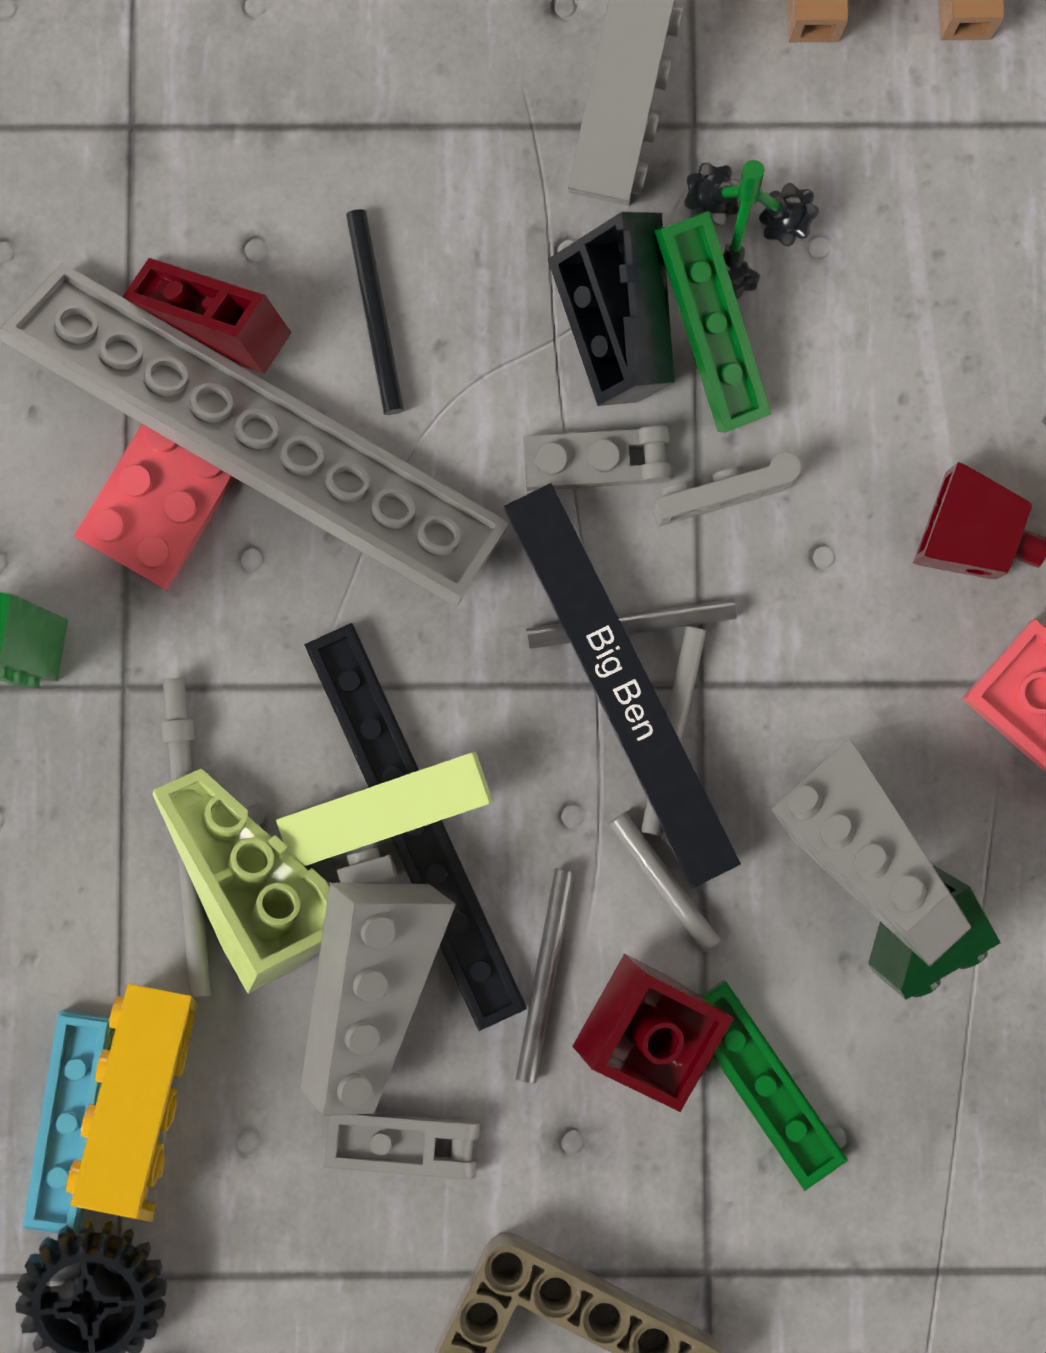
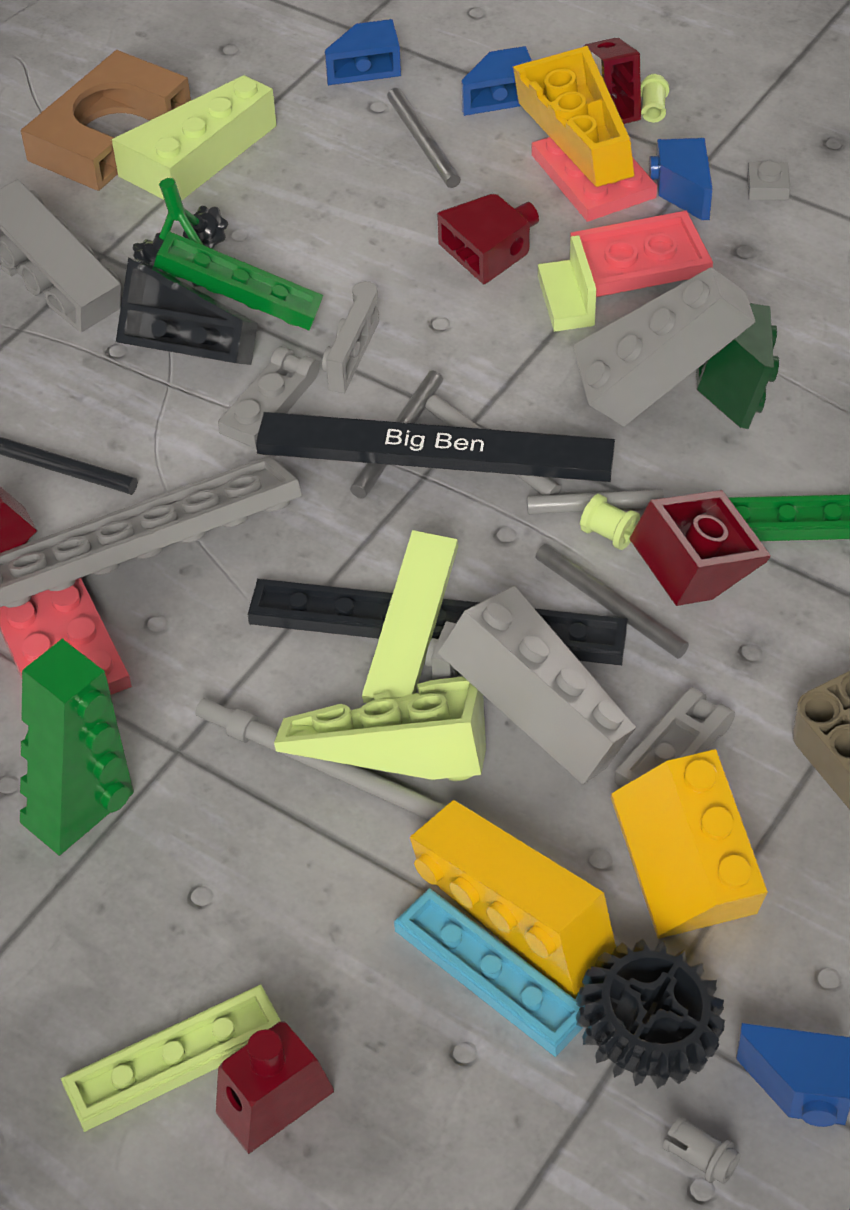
camera: 50 degrees left, 35 degrees down
none -> yellowish green wedge [112,75,277,200]
none -> yellowish green panel [538,235,596,332]
none -> yellowish green bush [580,494,640,550]
none -> yellow slope [610,749,768,939]

